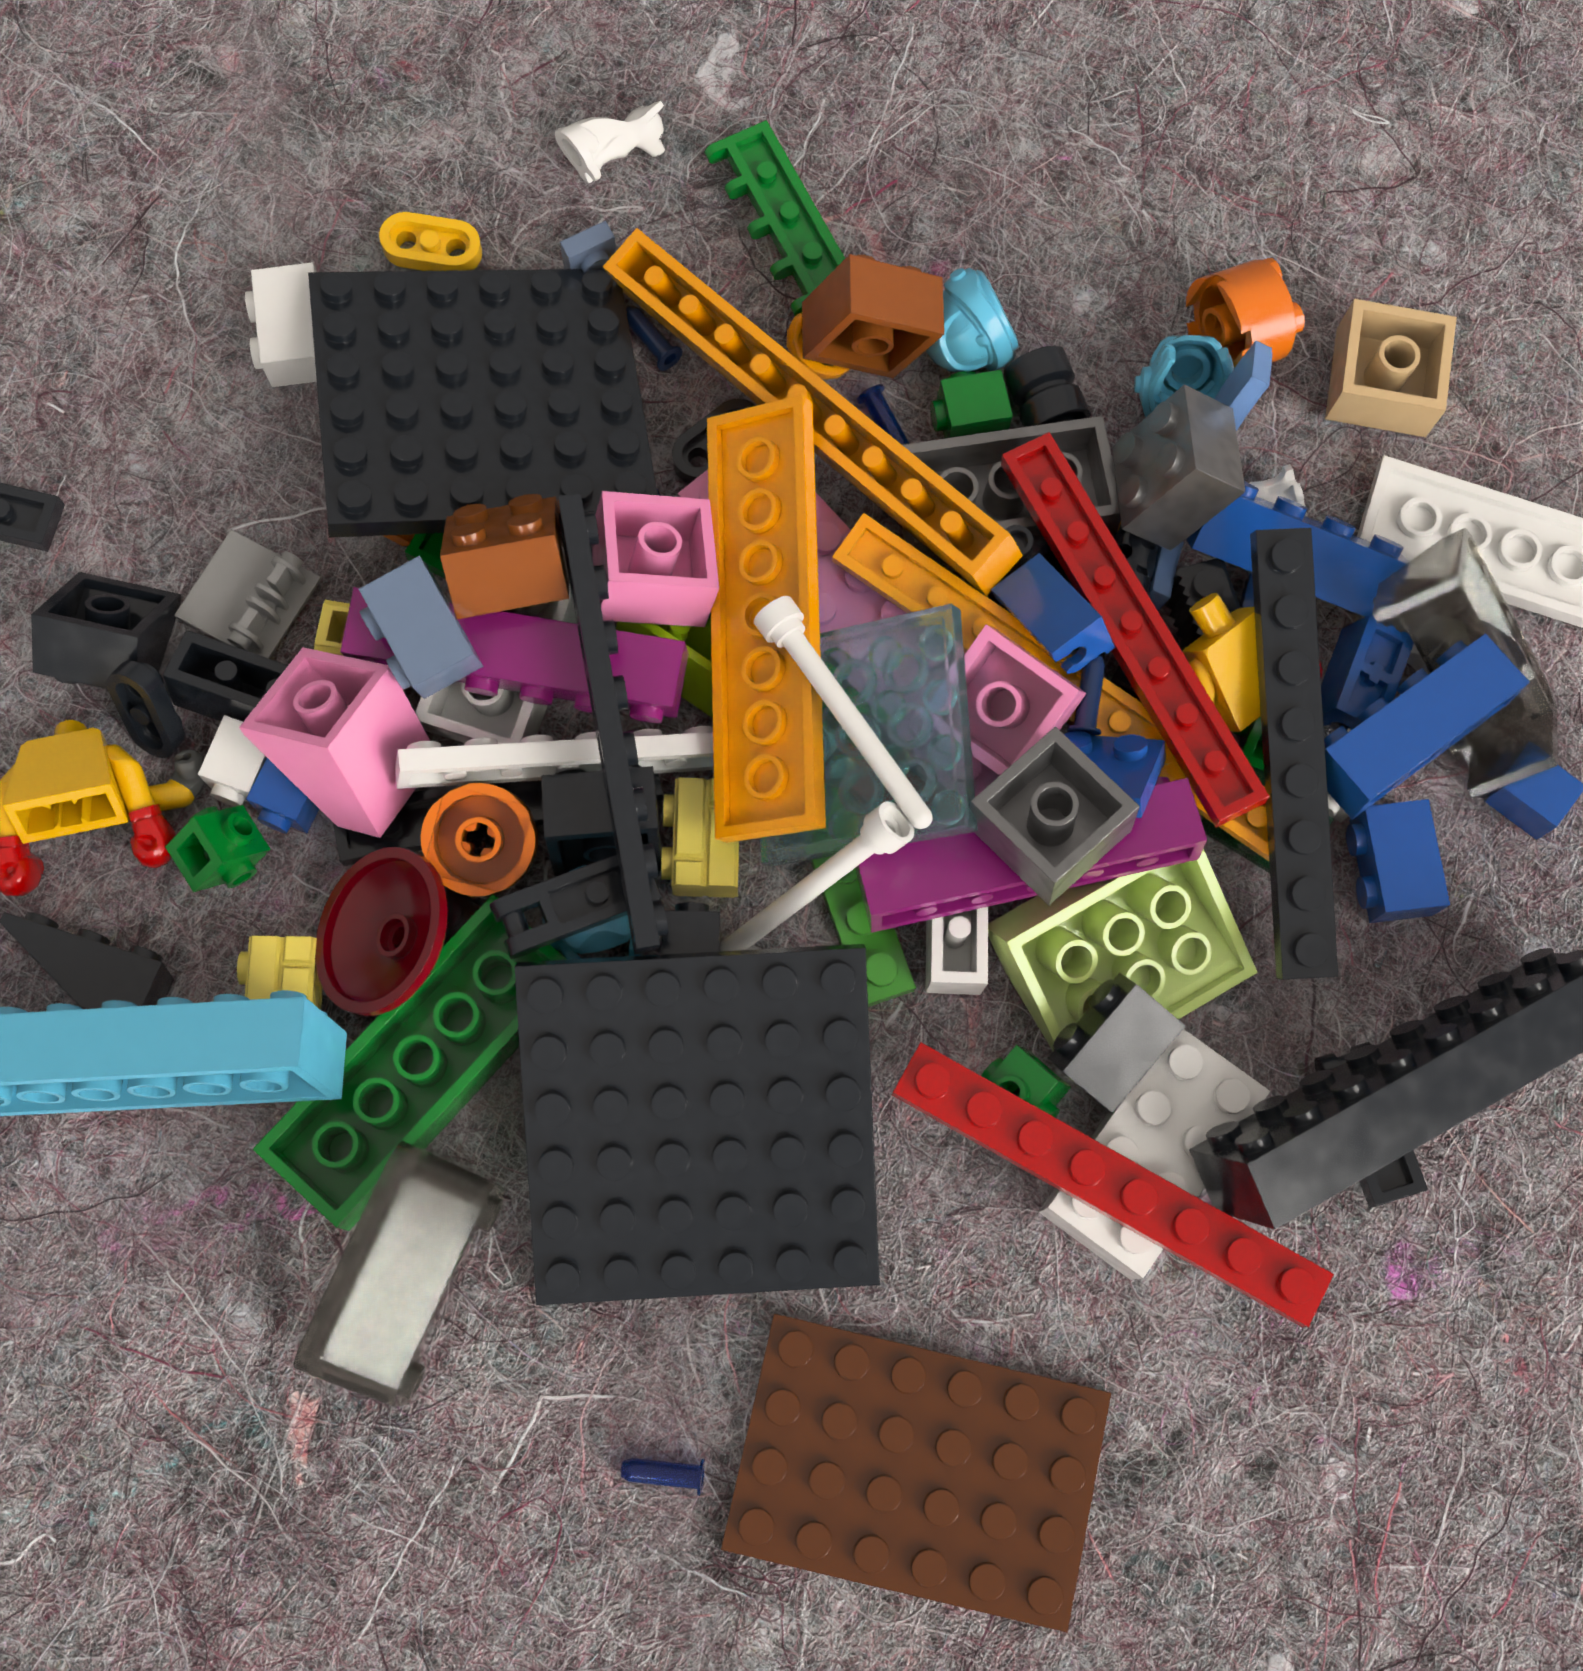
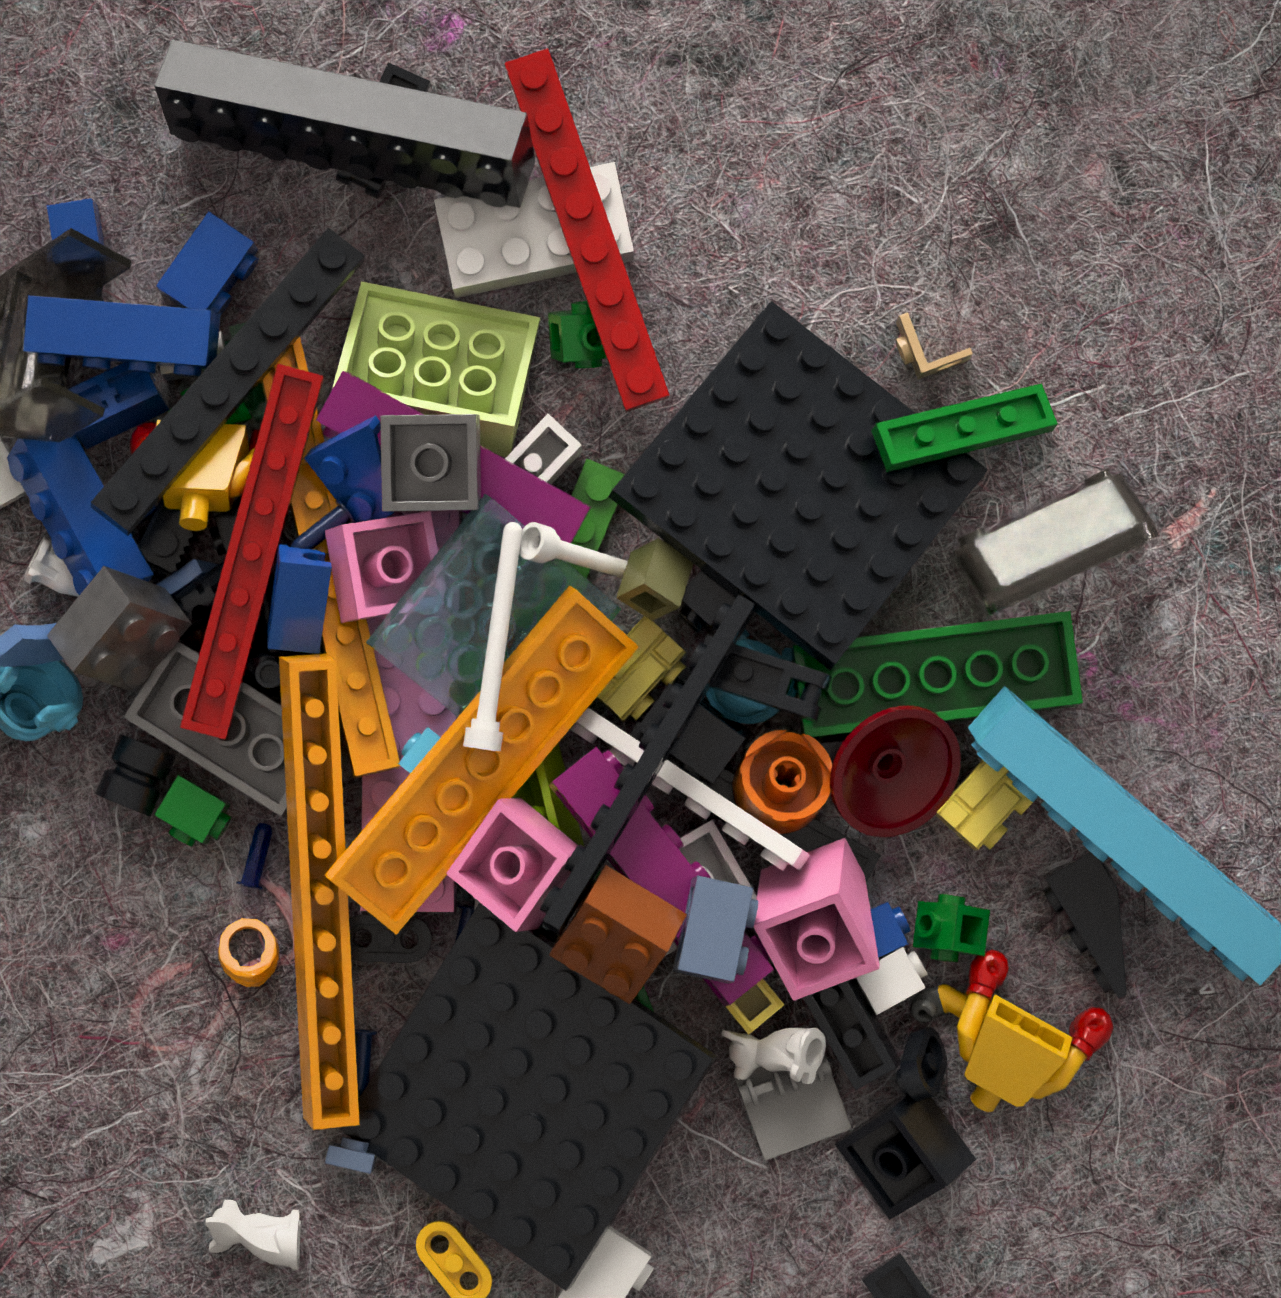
camera: 135 degrees left, 10 degrees up
clear blue piece [621,1458,705,1496] -> none
green hinge [704,120,845,316] -> none
reddish brown plate [721,1314,1111,1633] -> none
dark orange brick [802,254,944,378] -> none
medium azure helmet [926,268,1019,372] -> none
brick [1048,972,1186,1113] -> none
none -> medium azure plate [398,727,441,773]
none -> olive brick [616,538,693,621]
none -> white animal [721,1027,826,1084]
none -> green plate [871,383,1058,472]
none -> tan bracket [896,312,973,379]

